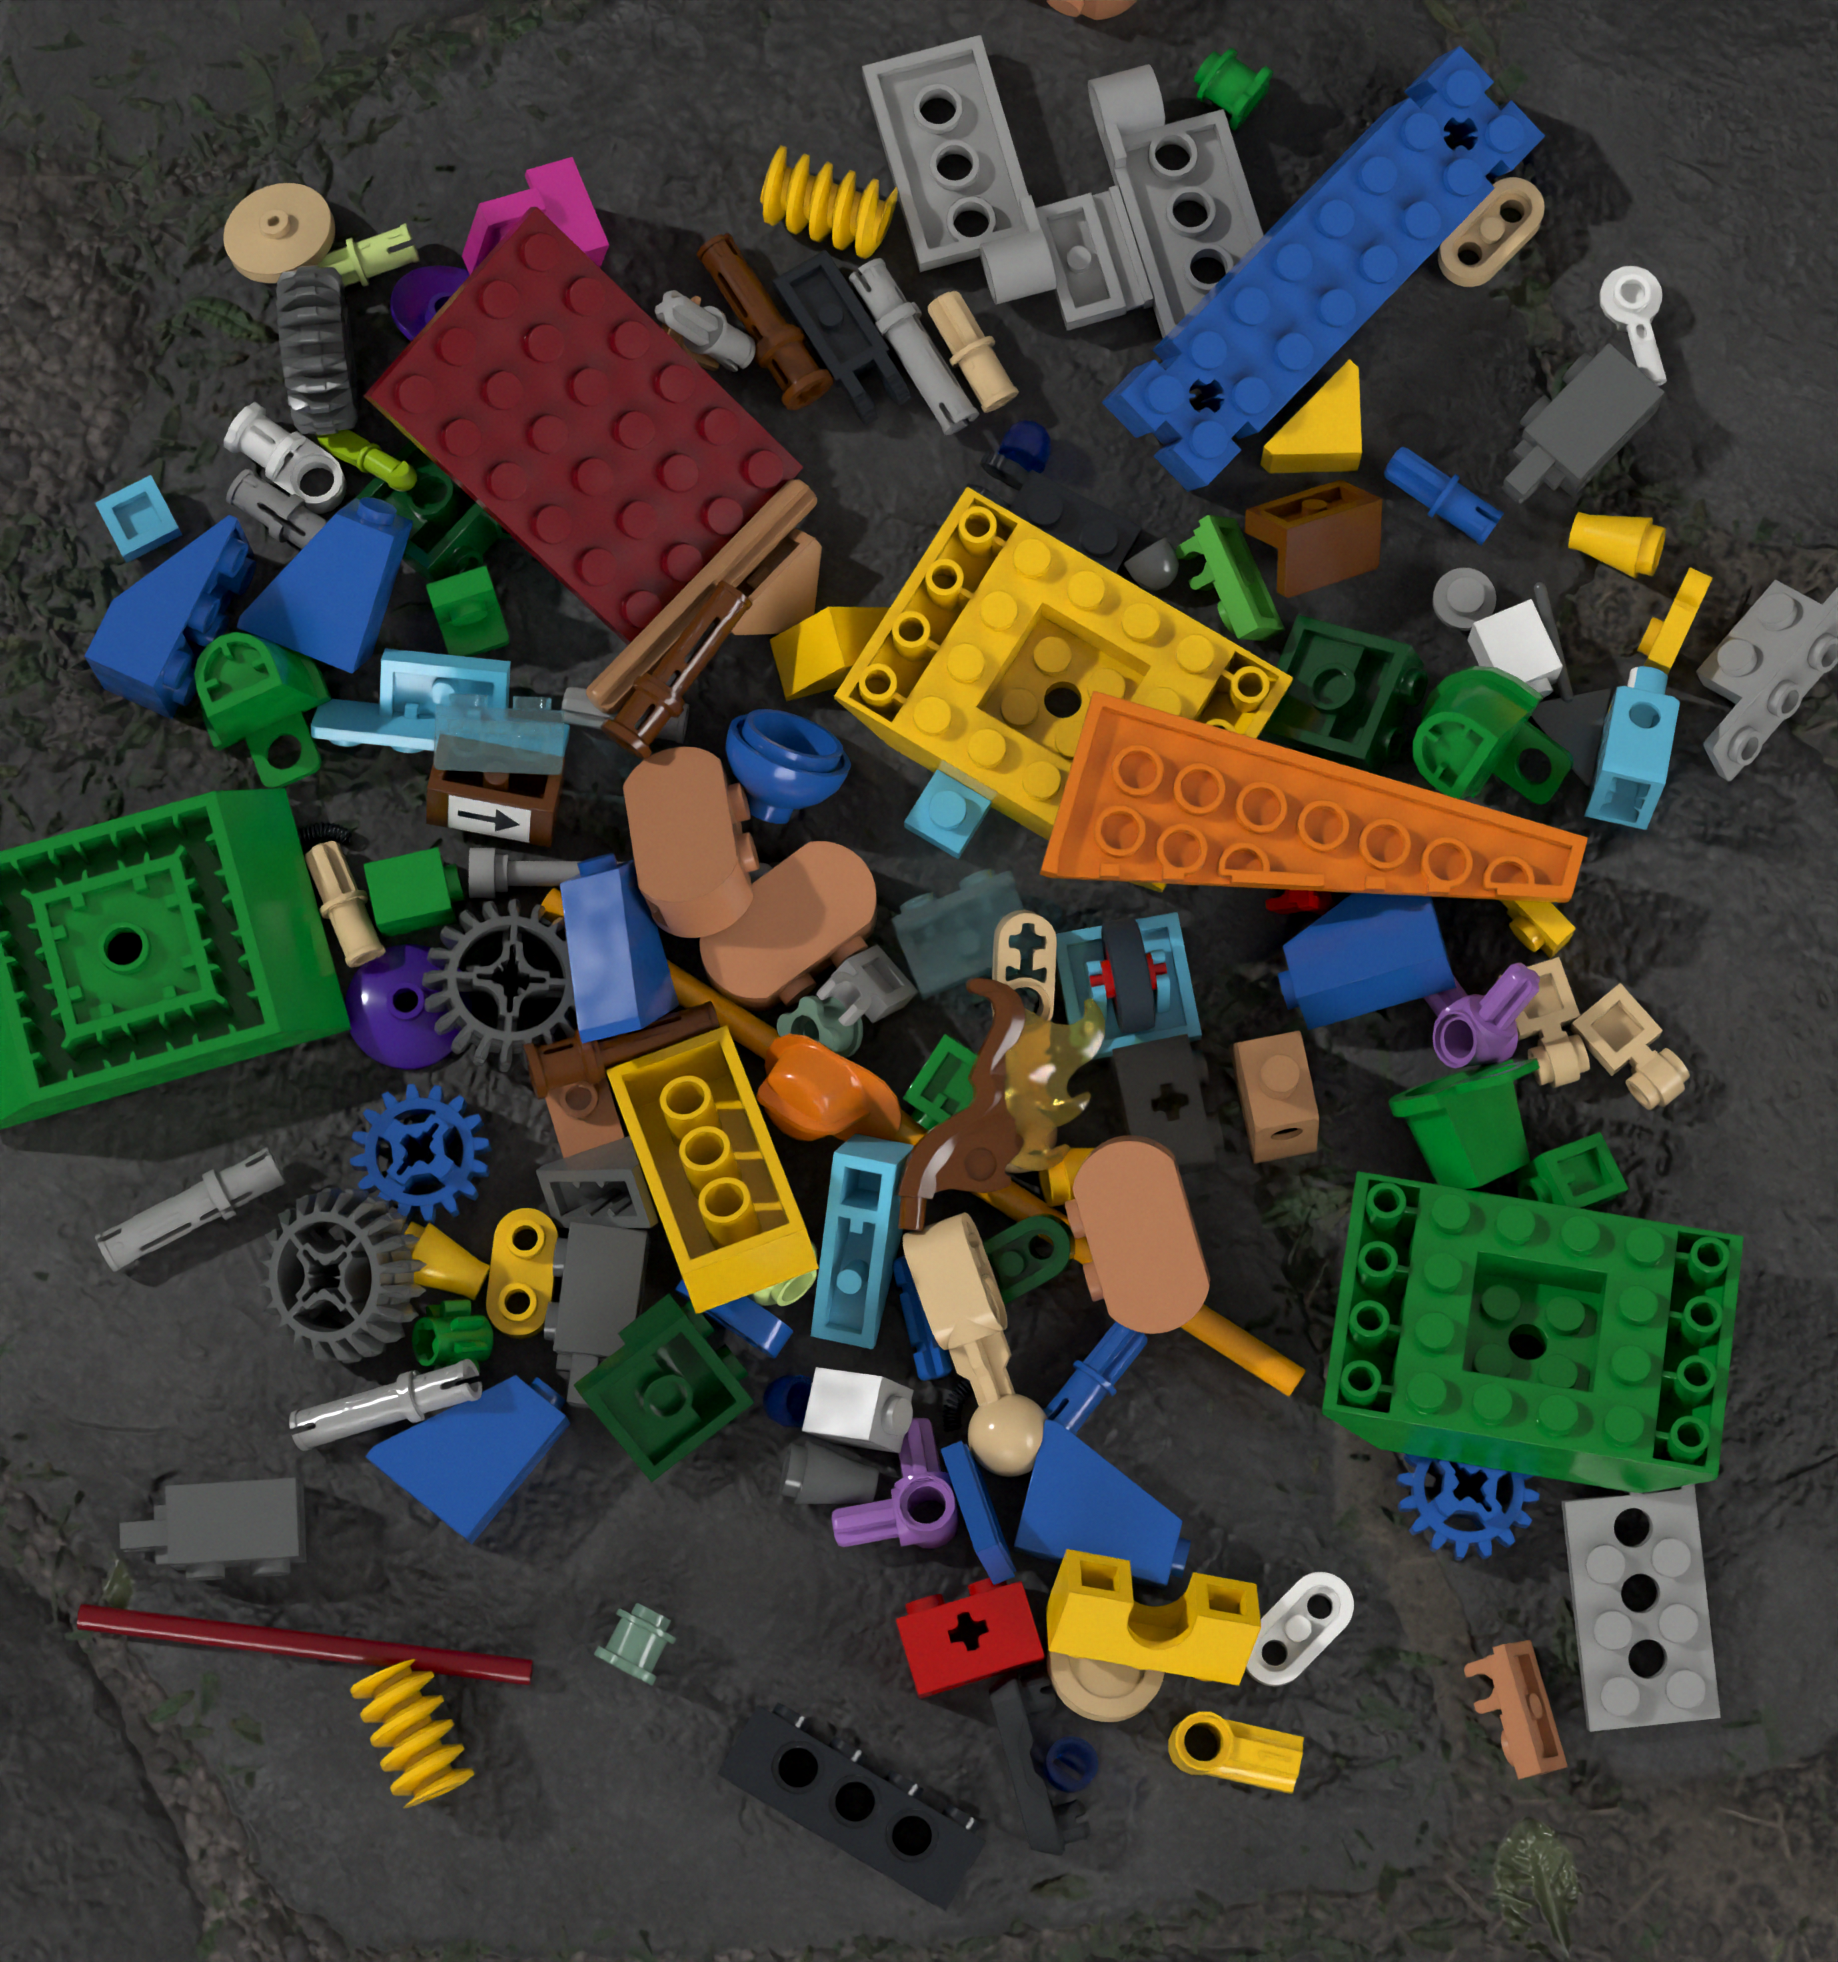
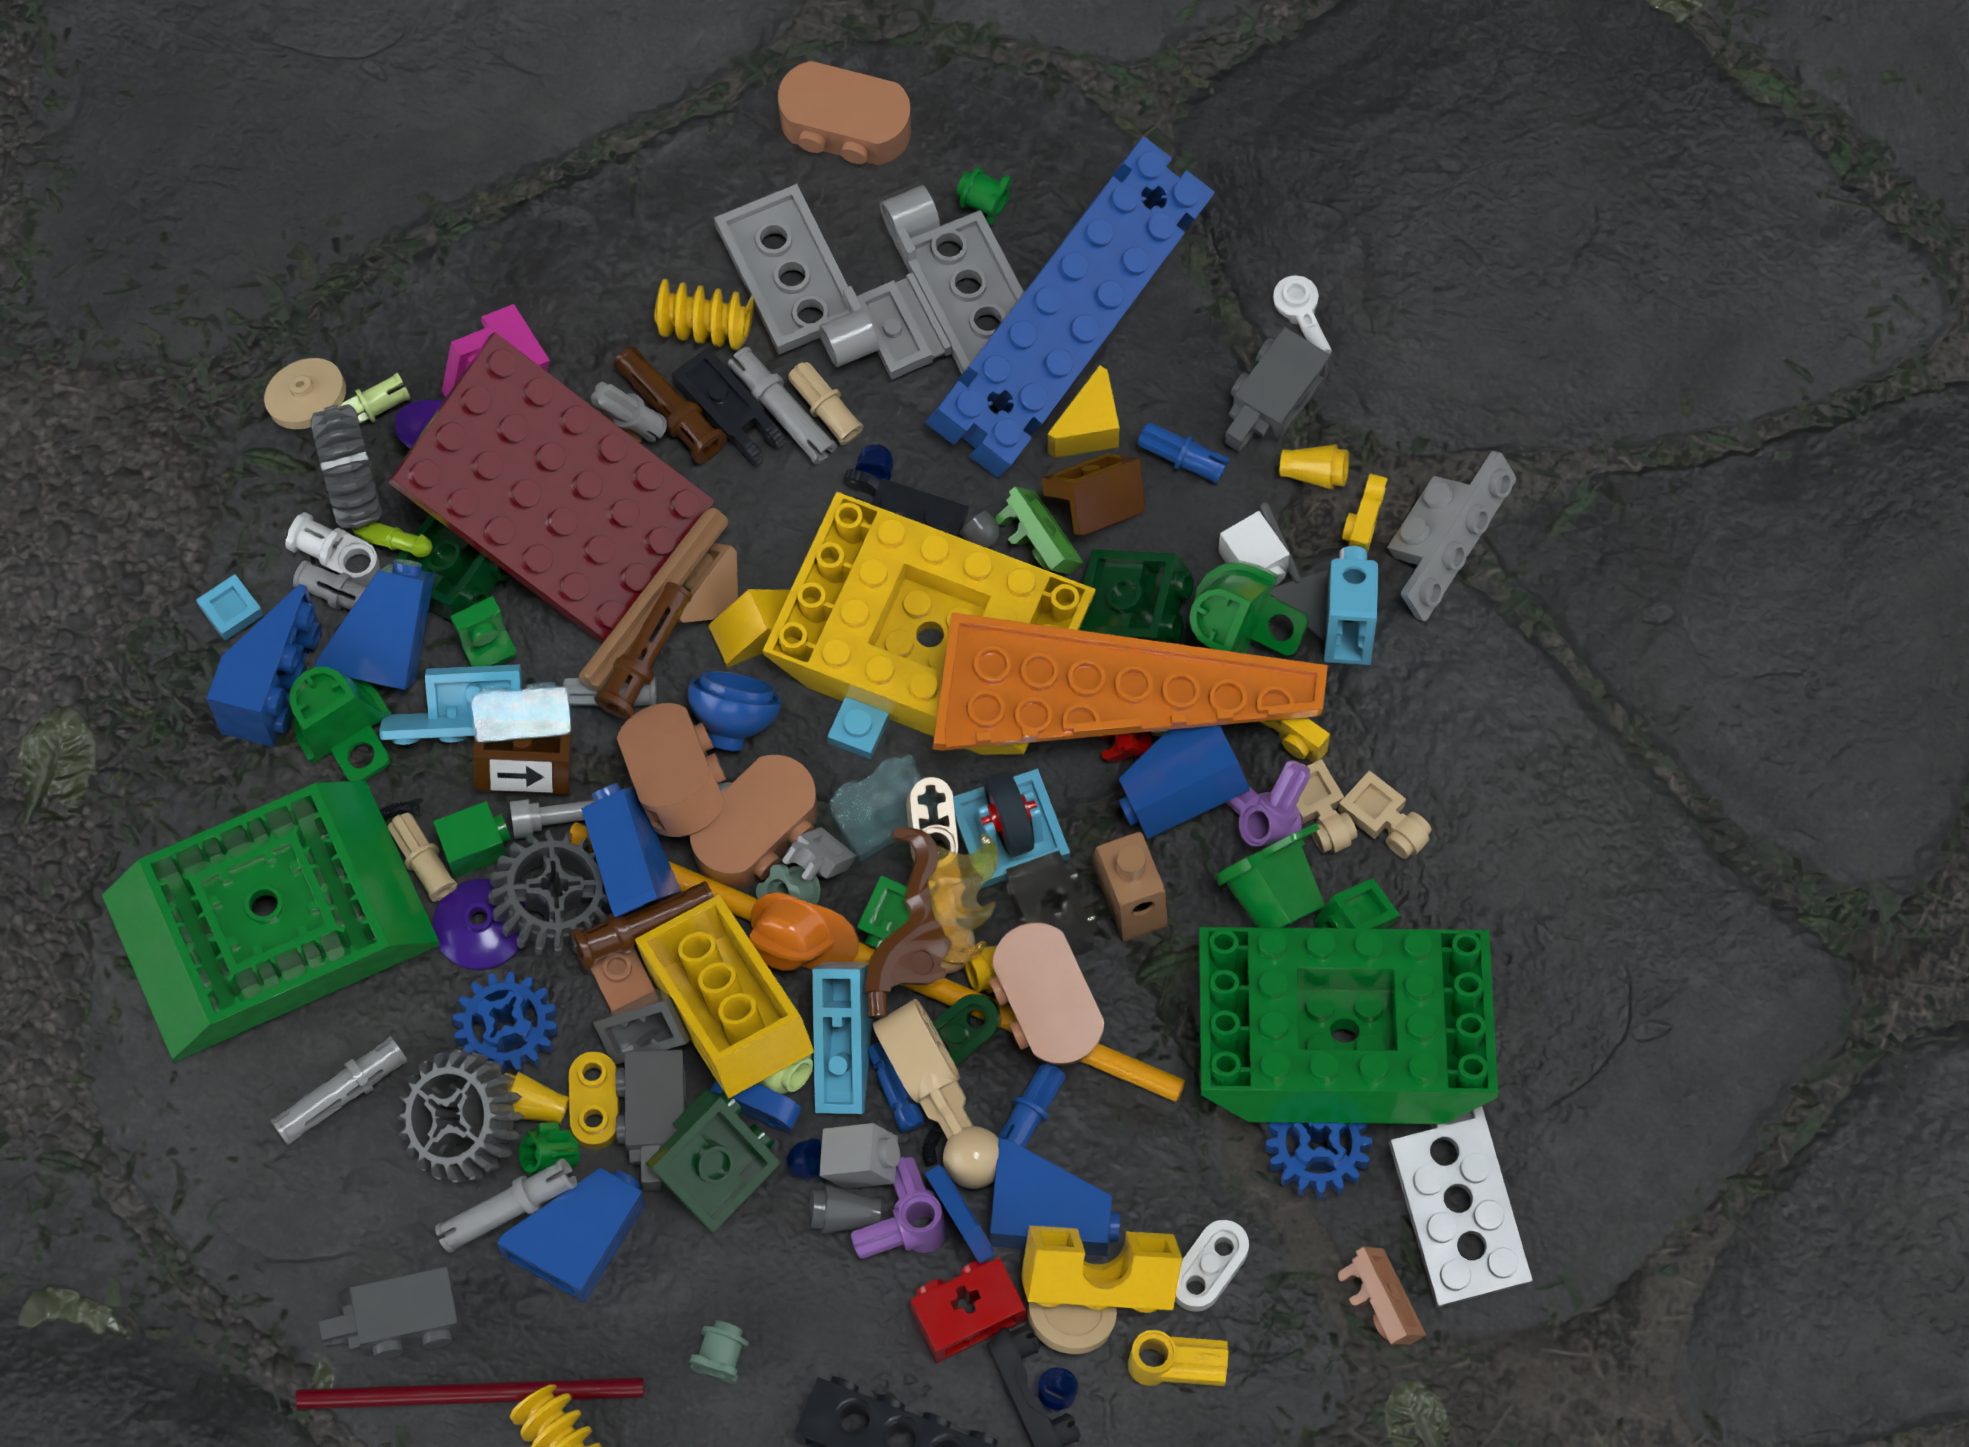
camera: 10 degrees left, 10 degrees down
light grey plate [1433,568,1496,631] -> none
tan plate [1438,177,1544,287] -> none

